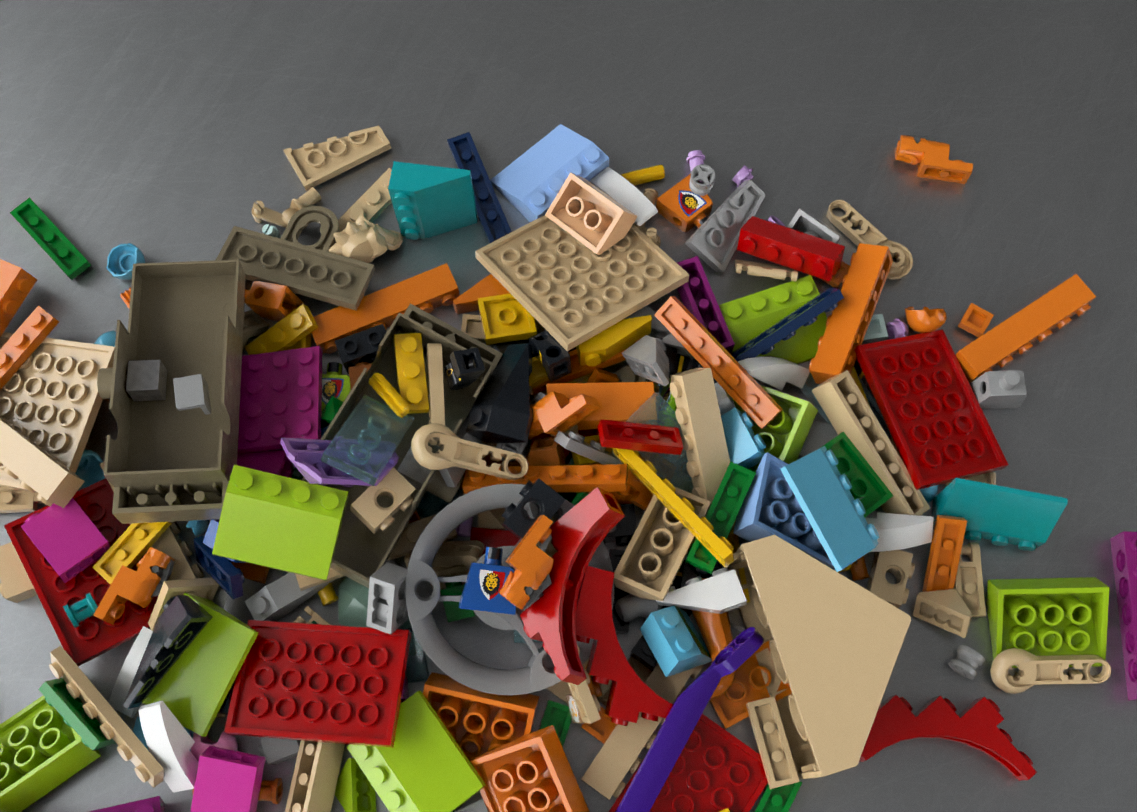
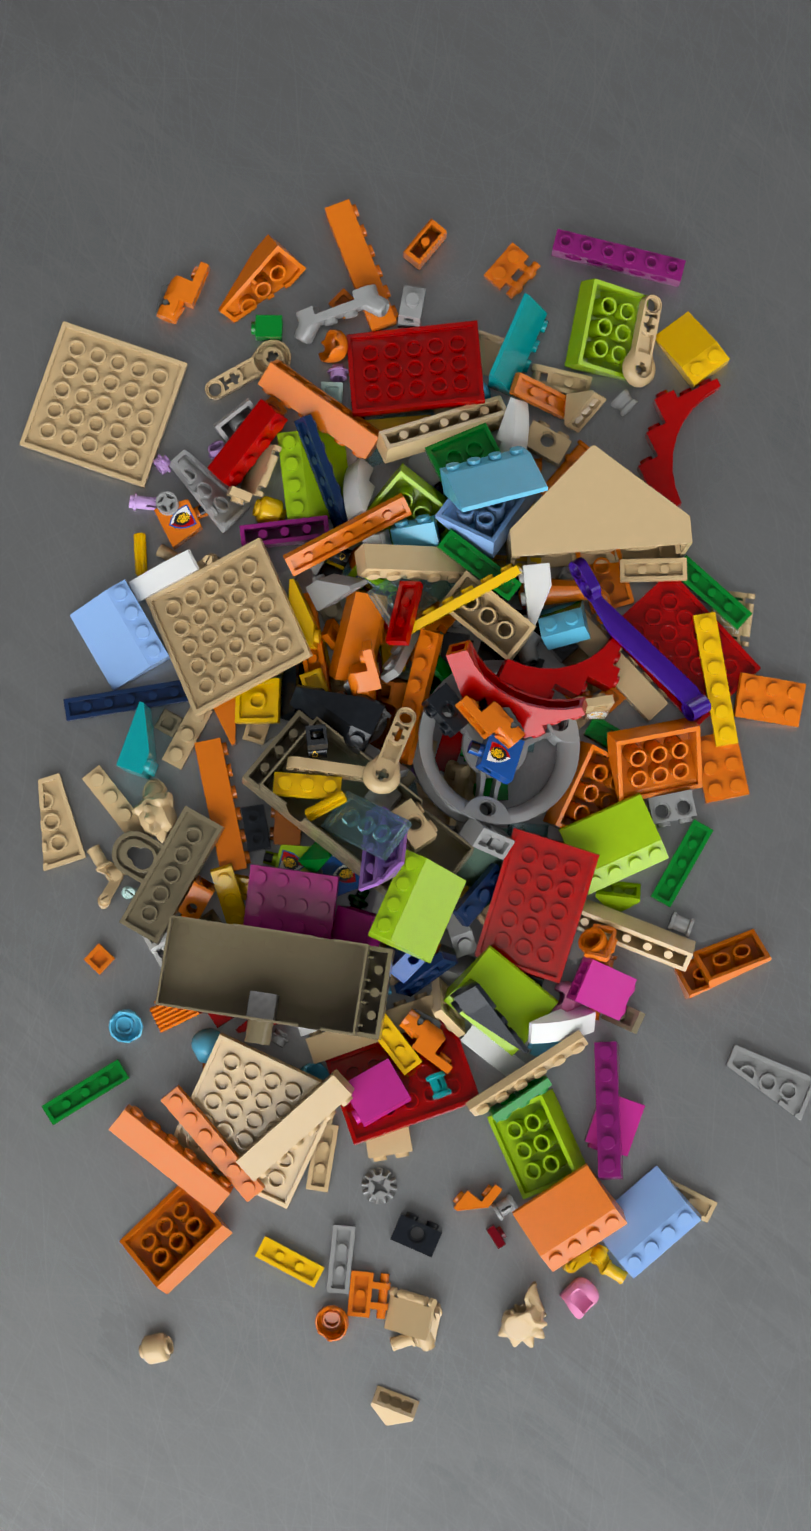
camera: 75 degrees left, 15 degrees up
light grey panel [173,374,211,415] -> none
black leg [529,330,572,382] -> none
light nougat slope [545,172,638,255] -> none
none -> tan plate [19,321,188,488]
none -> orange plate [83,943,116,975]
none -> dark tan tile [154,708,184,738]
none -> tan plate [162,706,213,770]
none -> orange wedge [218,234,306,323]
none -> tan plate [226,486,253,505]
none -> green brick [251,315,283,342]
none -> yellow head [252,496,286,523]
none -> light grey plate [294,284,390,344]
none -> orange brick [403,219,447,270]
none -> dark blue plate [453,863,501,927]
none -> orange plate [484,242,541,299]
none -> orange piece [578,923,618,963]
none -> yellow slope [655,311,730,390]

